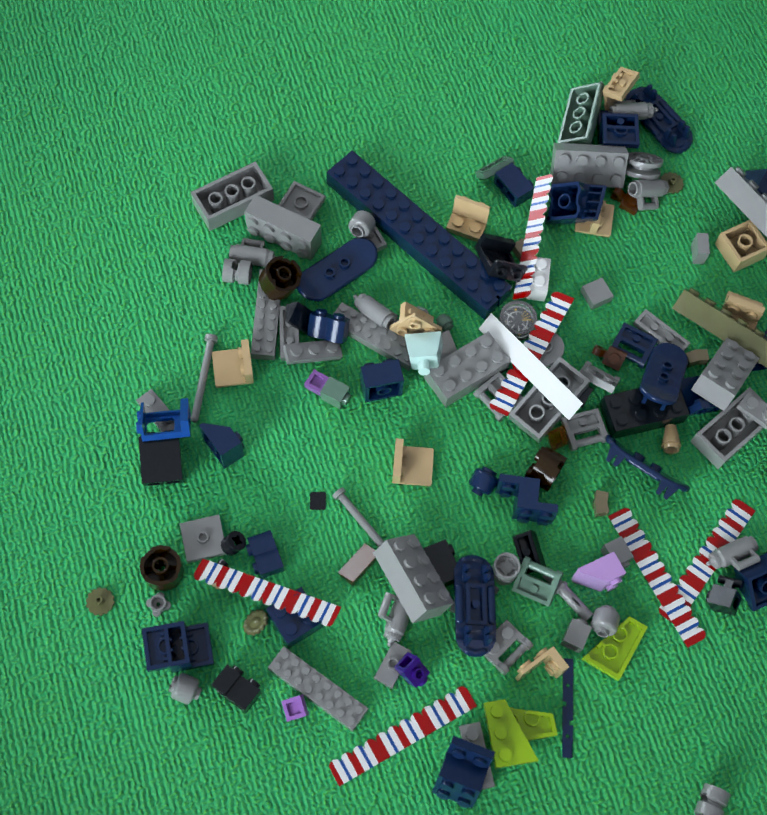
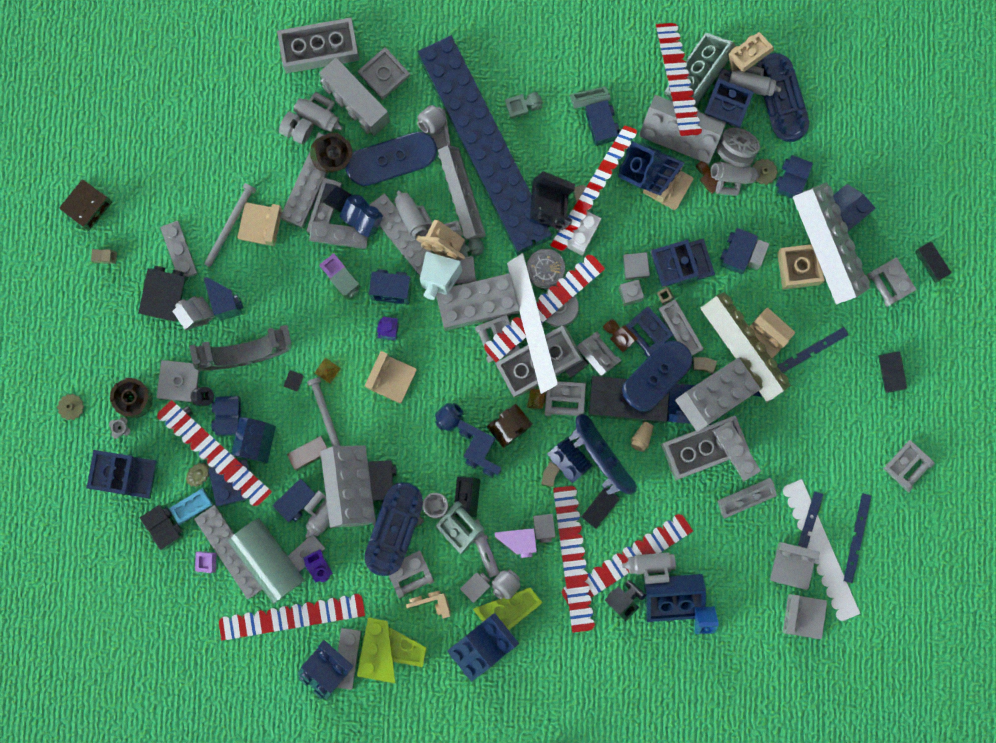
camera: 25 degrees right, 15 degrees up
blue window [136,398,191,442] -> none
light grey head [168,673,202,704] -> none
tan bracket [446,195,491,242] -> none
dark blue piece [562,658,573,758] -> none
none -> dark brown bracket [59,180,112,231]
none -> dark tan piece [91,249,117,264]
none -> medium azure plate [169,488,213,525]
none -> light grey brick [172,296,215,330]
none -> dark grey piece [189,325,291,371]
none -> sand green brick [228,518,306,604]
none -> dark blue slope [231,417,276,464]
none -> dark blue brick [272,478,316,523]
none -> slope [315,358,341,384]
none -> dark purple brick [377,317,399,341]
none -> light grey piece [438,145,486,240]
none -> dark blue bracket [447,613,519,682]
none -> sand green plate [505,92,543,119]
none -> dark blue brick [547,437,593,483]
none -> black slope [581,487,620,529]
none -> light grey brick [619,280,644,306]
none -> dark blue bracket [651,238,715,288]
none -> sticker [655,23,702,136]
none -> dark tan piece [657,287,675,305]
none -> dark blue brick [720,228,758,274]
none -> dark blue brick [775,155,813,199]

